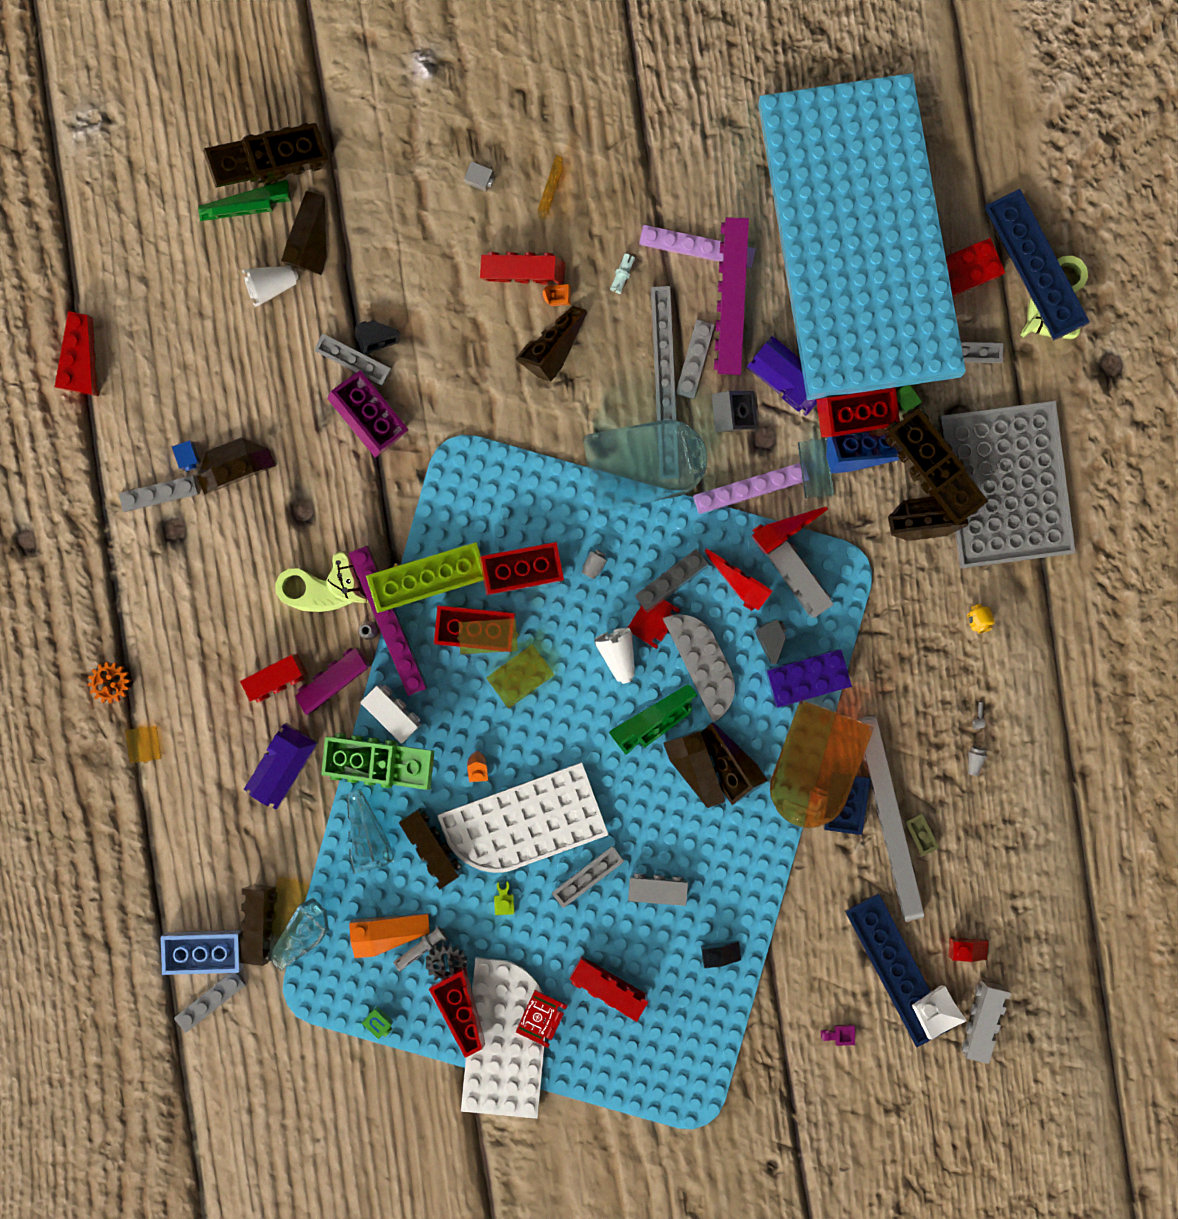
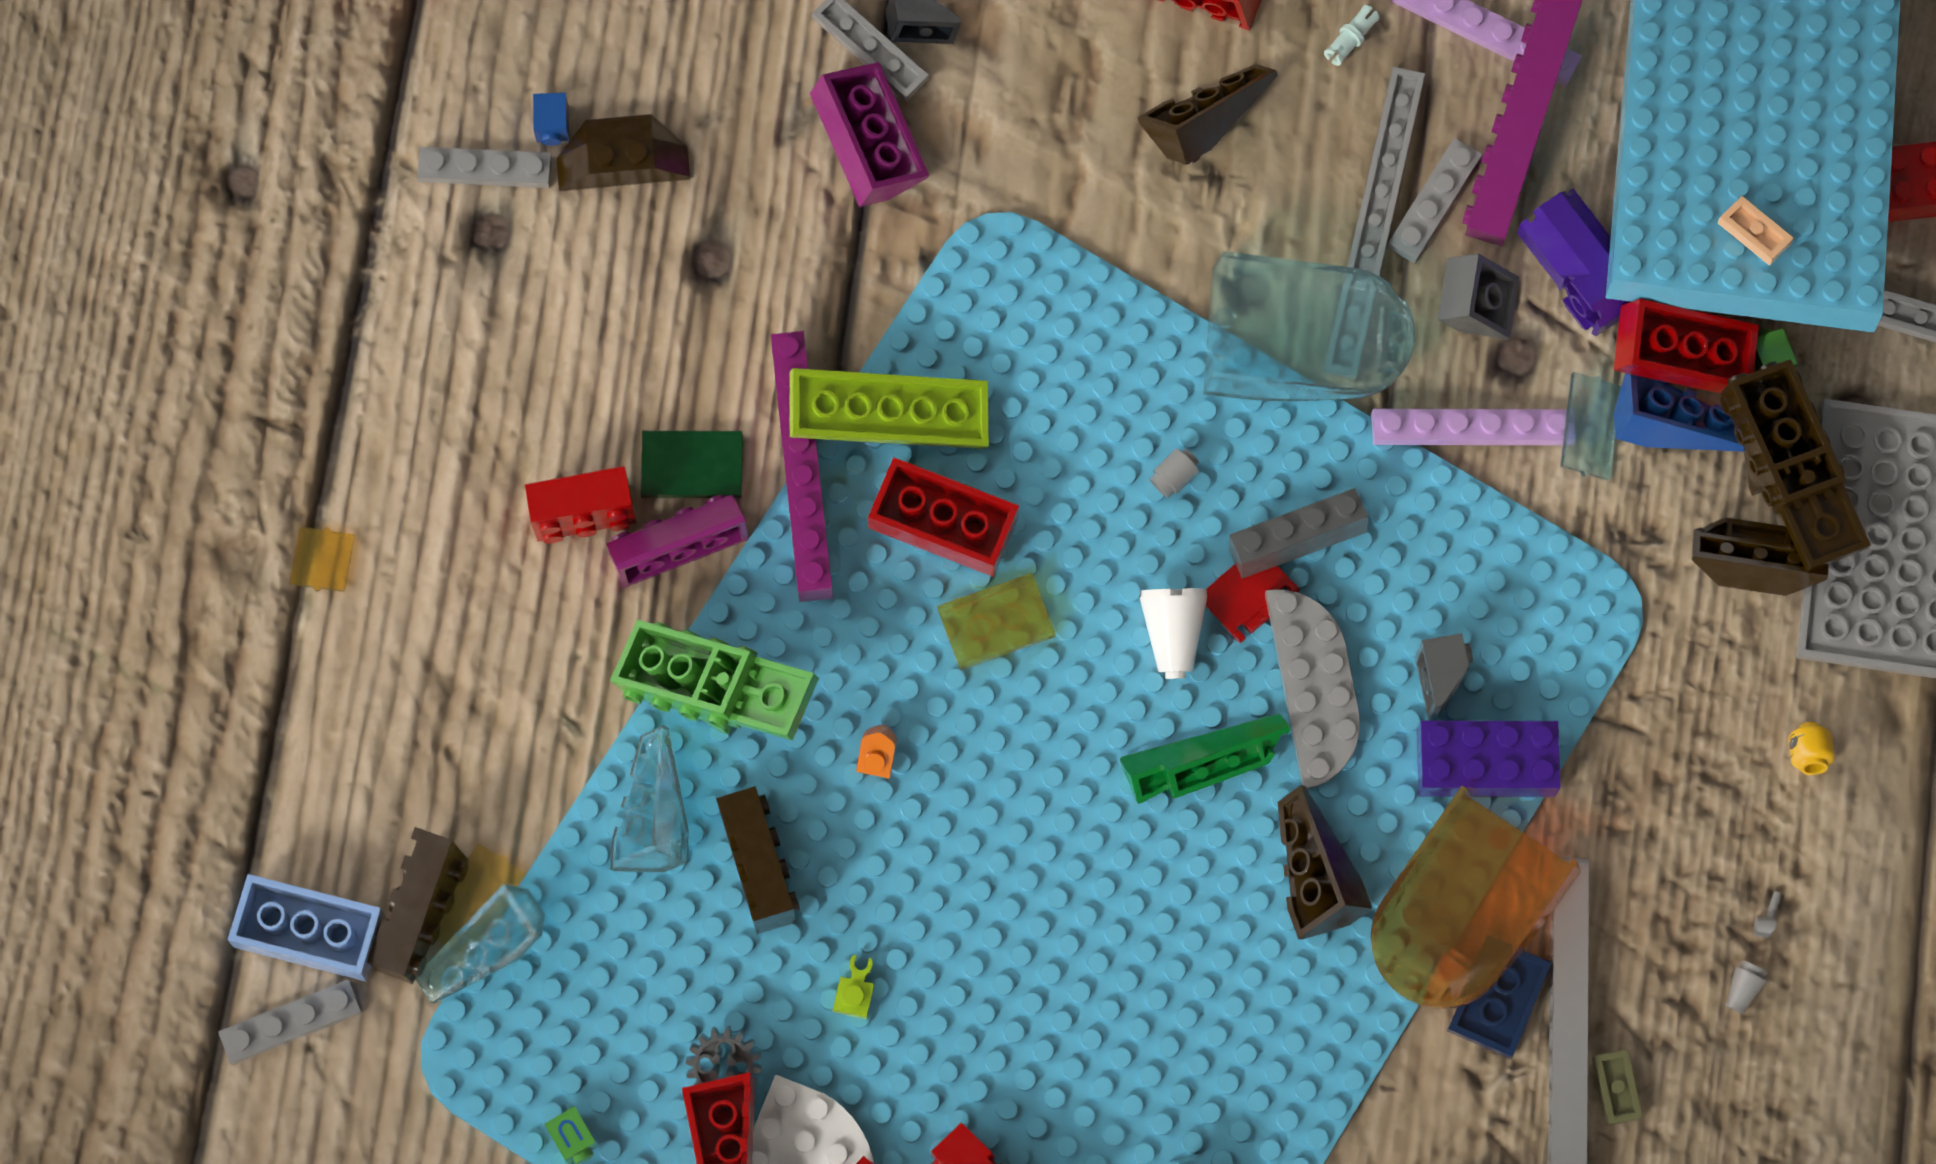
camera: 15 degrees right, 15 degrees down
orange gear [87,662,131,704] -> none
dark purple brick [243,723,319,810] -> none
yellowish green animal [275,551,368,612] -> none
orange wedge [349,914,430,958] -> none
light grey cone [359,621,378,640] -> none
white brick [360,684,421,744] -> none
light grey pin [393,926,448,971] -> none
white plate [437,762,608,873] -> none
clear yellow piece [457,619,519,654] -> none
red brick [479,542,564,596] -> none
orange plate [542,284,571,306] -> none
light grey plate [552,846,624,908] -> none
light grey brick [628,873,688,906] -> none
dark brown wedge [663,729,725,808] -> none
red wedge [704,548,773,611] -> none
red wedge [751,506,828,555] -> none
light grey wedge [767,541,834,618] -> none
none -> dark green tile [640,430,743,498]
none -> light nougat plate [1718,196,1794,266]

